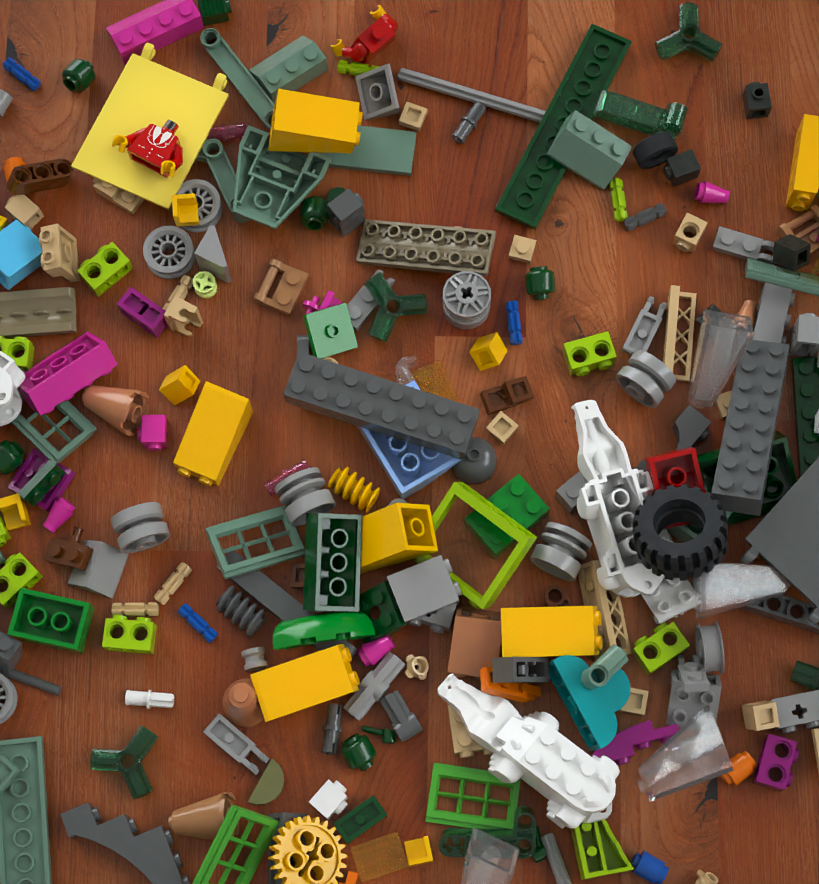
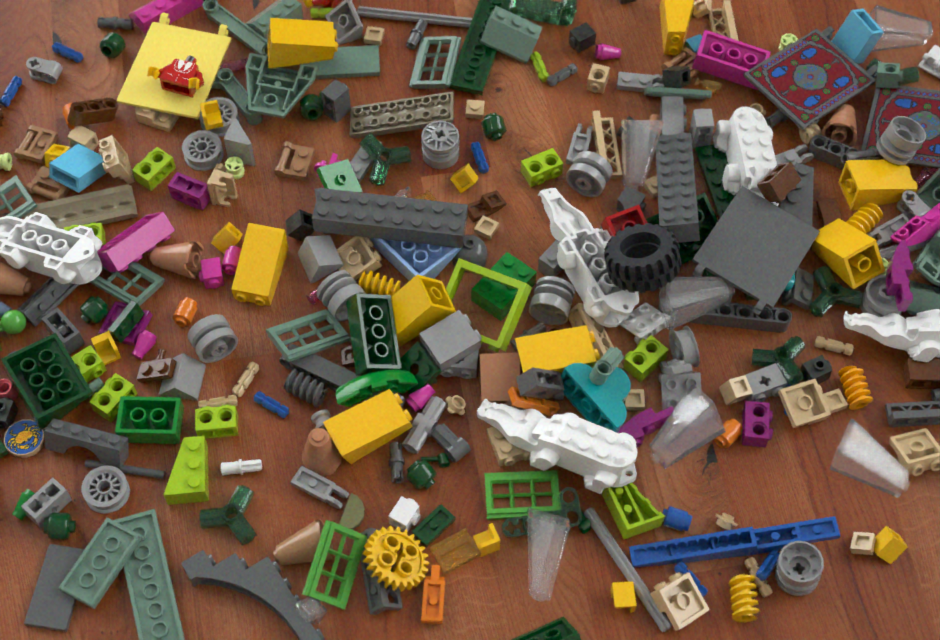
camera: 15 degrees left, 15 degrees down
black tyre [633,131,678,169] -> none
none -> dark grey pin [97,16,134,30]
none -> lime wedge [164,436,209,505]
none -> orange brick [172,297,197,327]
none -> dark pink brick [221,246,242,275]
none -> pearl dark grey brick [285,209,314,241]
none -> light grey slope [298,235,344,284]
none -> tan plate [337,236,382,280]
none -> sand green piece [409,36,461,89]
none -> dark grey axle [510,322,546,351]

